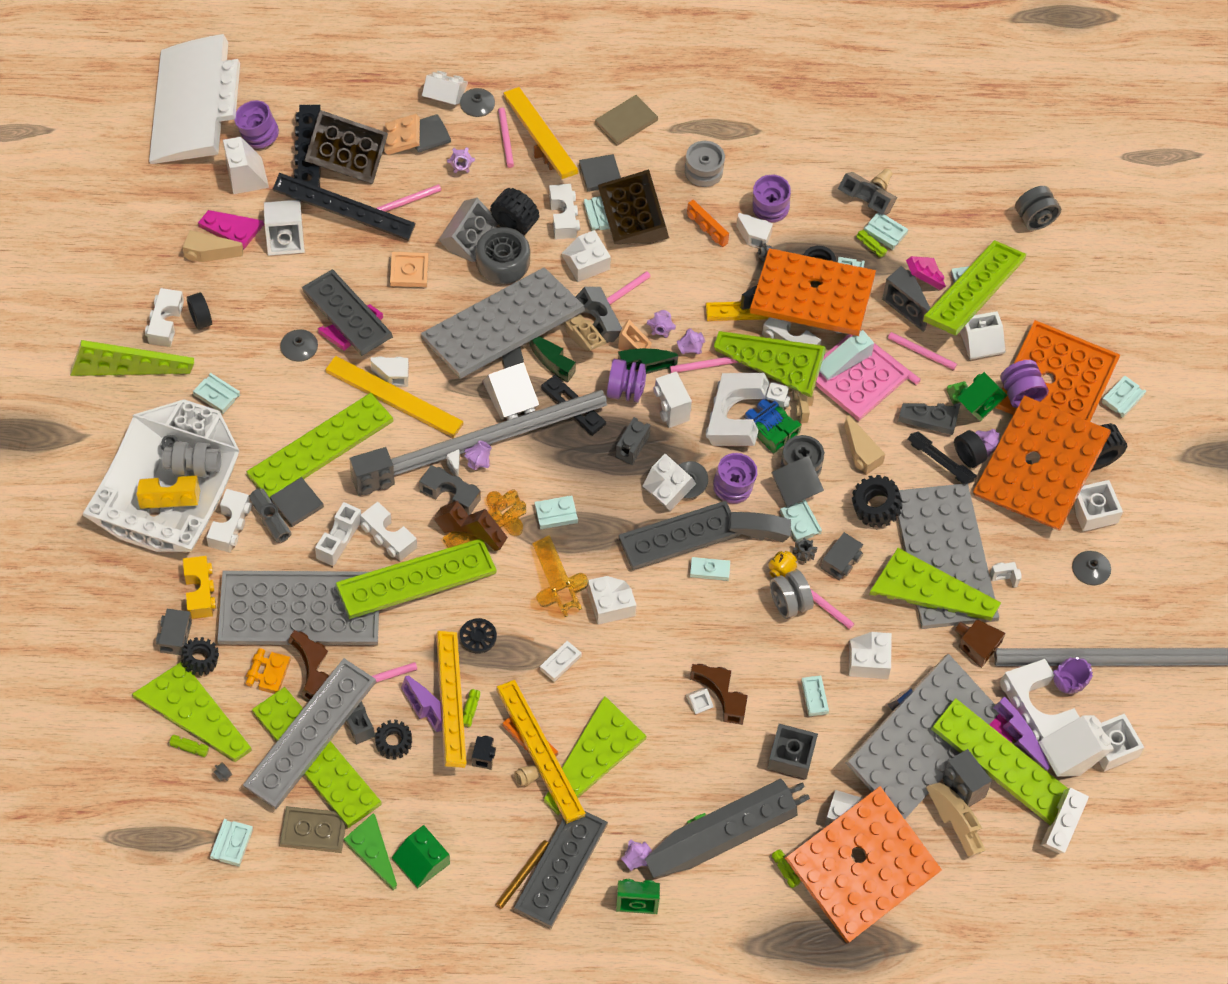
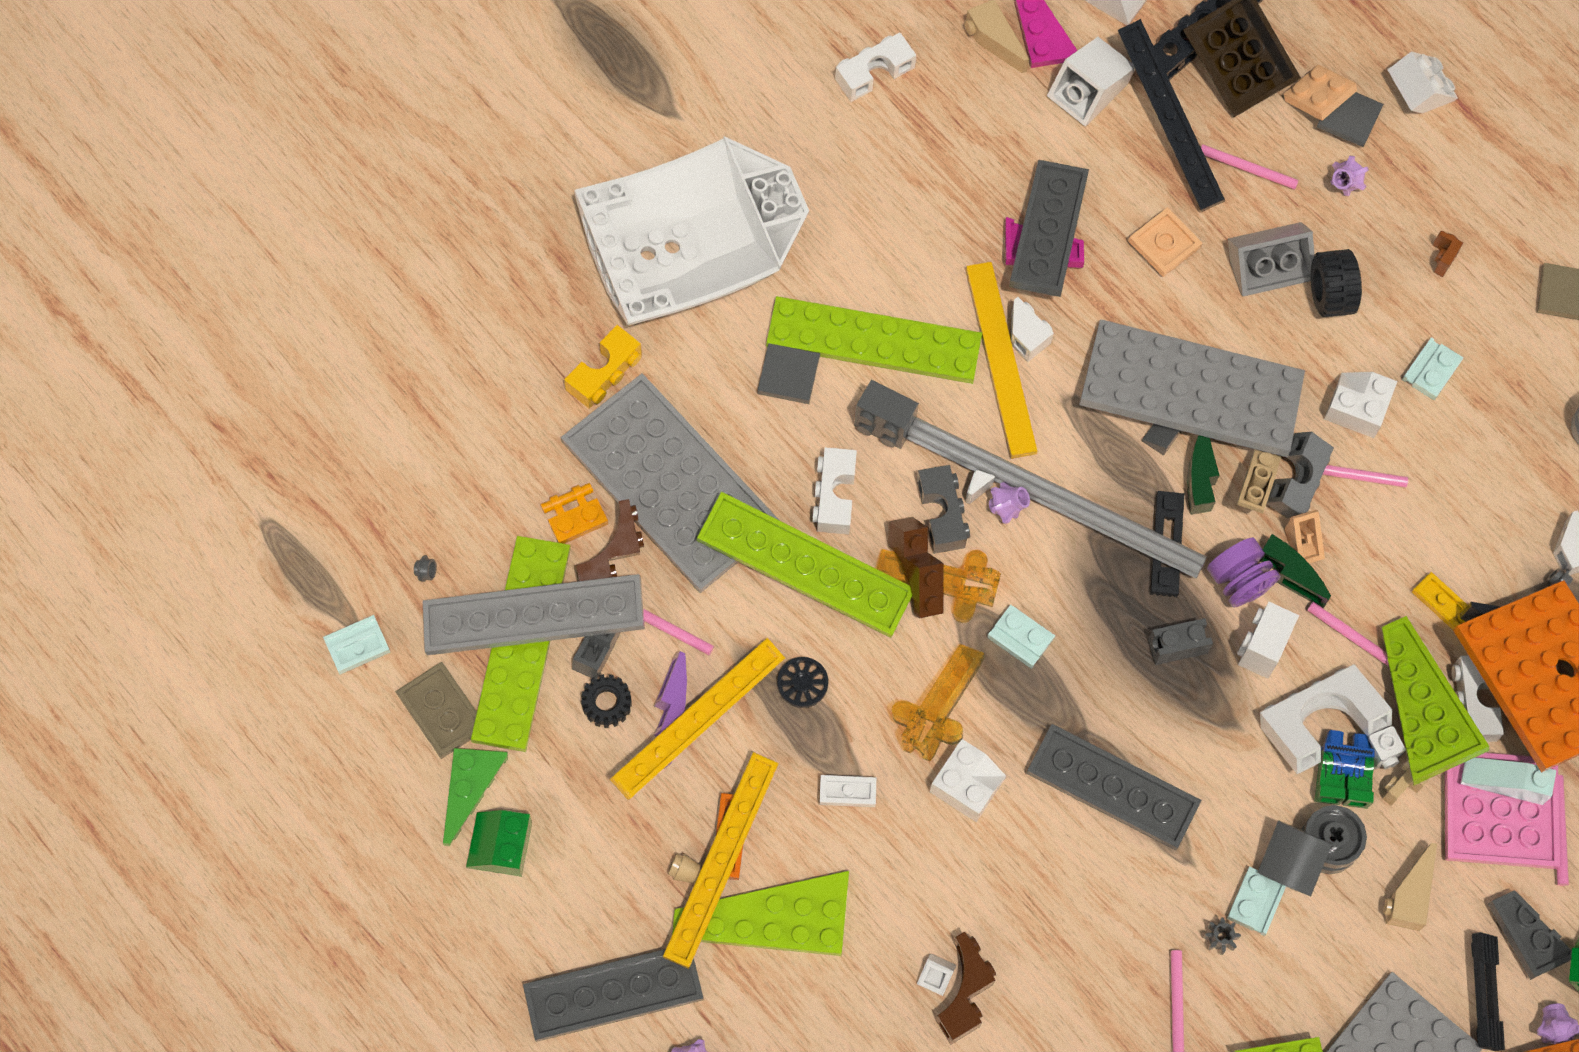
camera: 50 degrees right, 10 degrees up
lime wing [70,340,194,376] -> none
lime wing [132,662,252,762] -> none
yellow arch [136,476,200,509] -> none
dark grey brick [156,609,192,655] -> none
dark grey plate [161,435,179,451] -> none
light grey piece [162,441,221,478] -> none
lime axle [169,735,209,757] -> none
black tyre [181,637,219,676] -> none
black tyre [186,292,212,330] -> none
light aqua plate [193,373,240,414] -> none
white arch [206,489,252,553] -> none
dark grey piece [249,488,291,543] -> none
dark grey dish [280,329,318,362] -> none
white arch [315,502,361,566] -> none
dark grey dish [460,88,495,117] -> none
lime axle [463,689,480,727] -> none
black brick [472,736,496,770] -> none
dark grey wheel [476,227,530,284] -> none
white slope [483,363,539,420] -> none
pearl gold bar [496,840,550,909] -> none
bright pink bar [498,108,514,168] -> none
yellow tile [503,87,578,179] -> none
white arch [549,184,580,240] -> none
dark grey tile [579,154,621,192] -> none
dark brown slope [598,169,669,244] -> none
white slope [643,454,696,511] -> none
lavender rock [647,310,676,338] -> none
lavender rock [677,328,706,354] -> none
dark grey dish [679,461,708,499] -> none
orange plate [687,200,729,247] -> none
light aqua plate [690,557,730,581] -> none
medium lavender wheel [713,453,757,504] -> none
dark grey slope [729,512,791,543] -> none
yellow head [768,551,797,578] -> none
light grey wheel [769,569,814,619] -> none
dark grey brick [821,532,863,581] -> none
black tyre [852,475,903,528] -> none
black tyre [954,430,988,468] -> none

